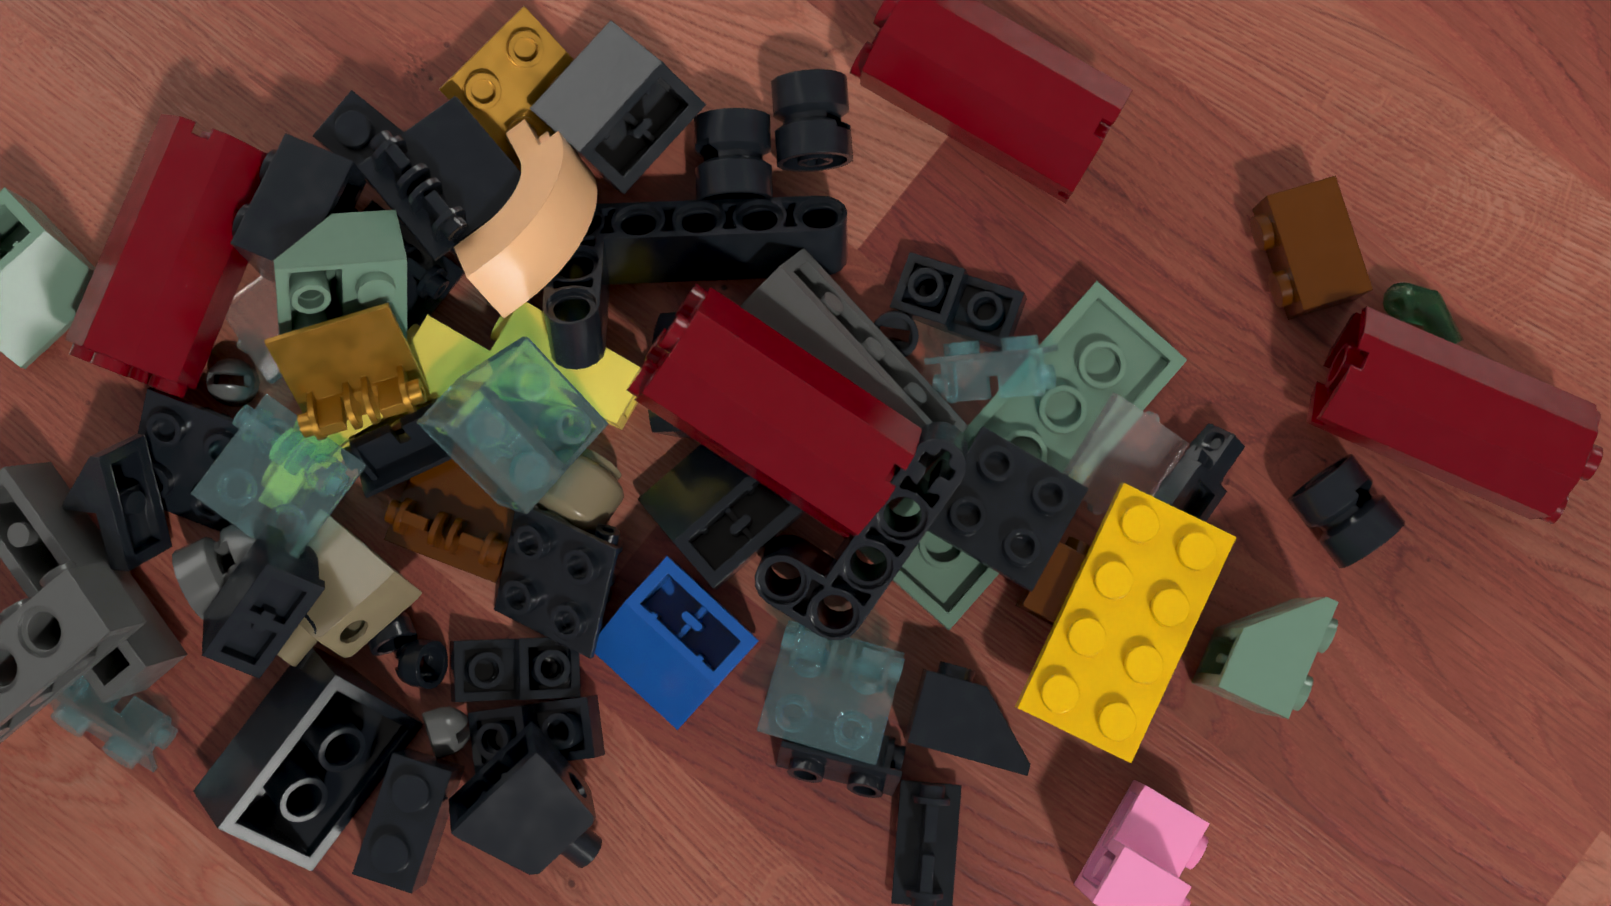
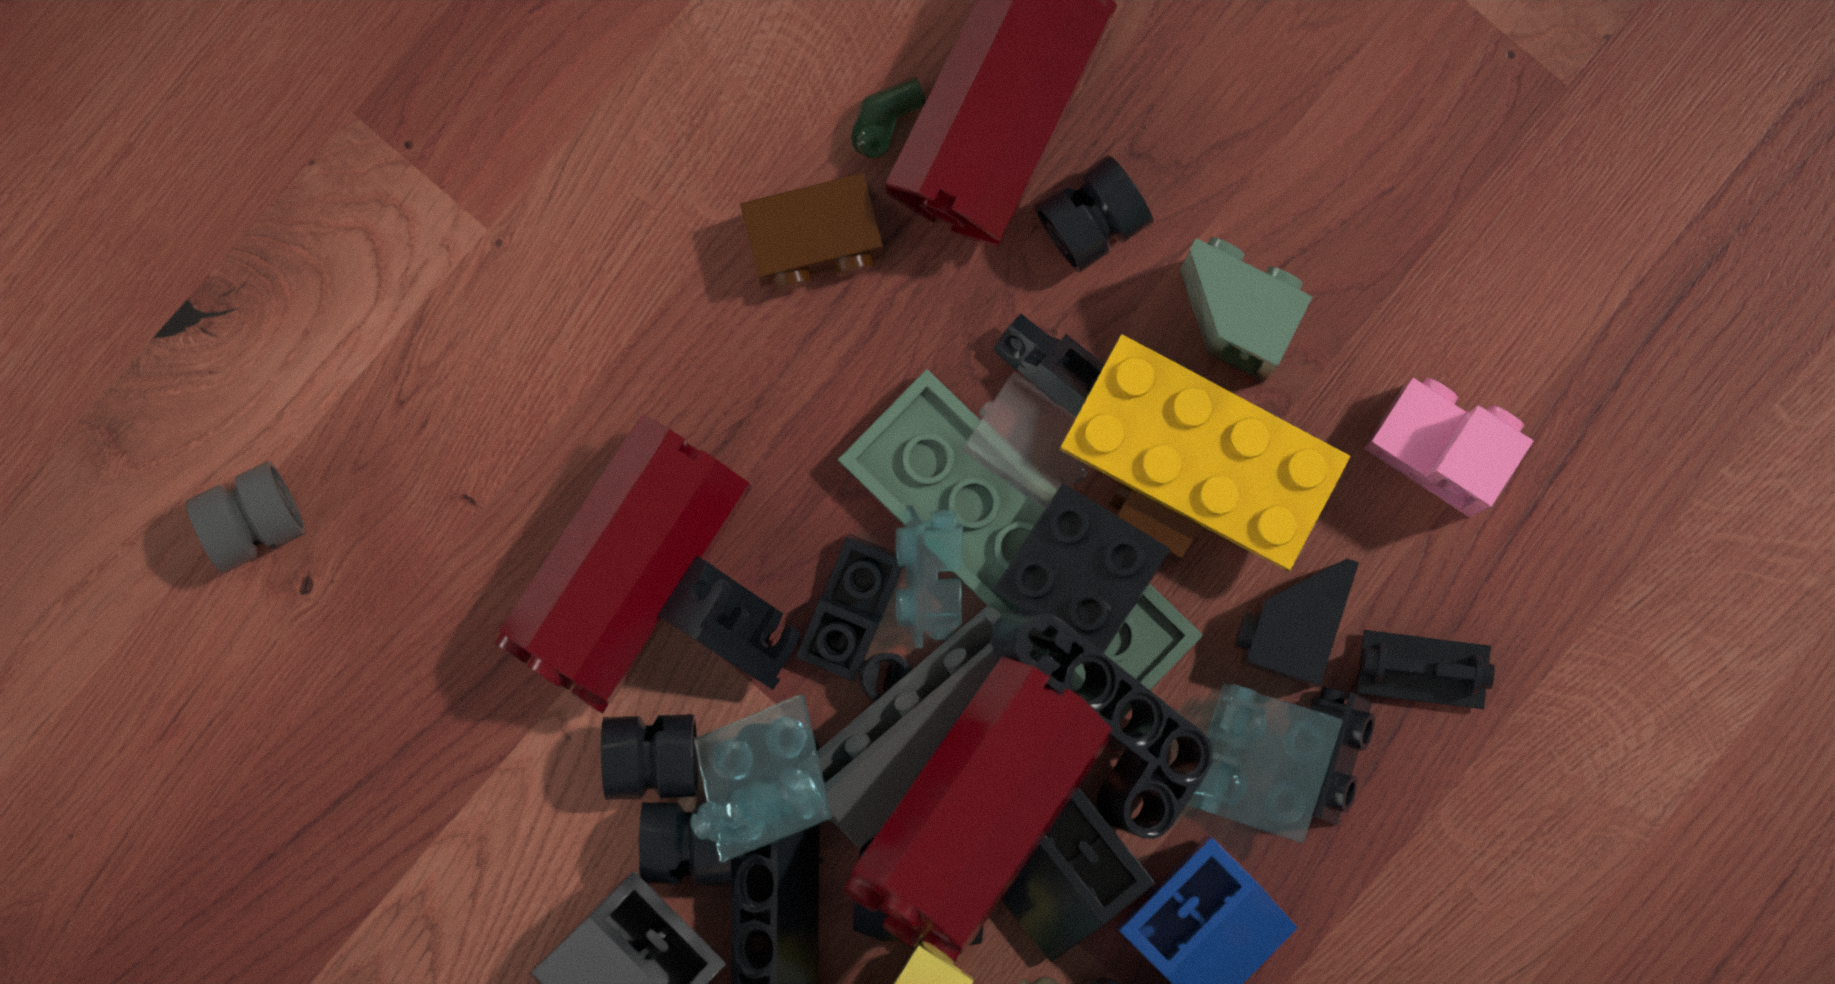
camera: 85 degrees left, 0 degrees up
none -> black hinge [658,555,799,690]
none -> clear light blue hinge [691,694,832,862]

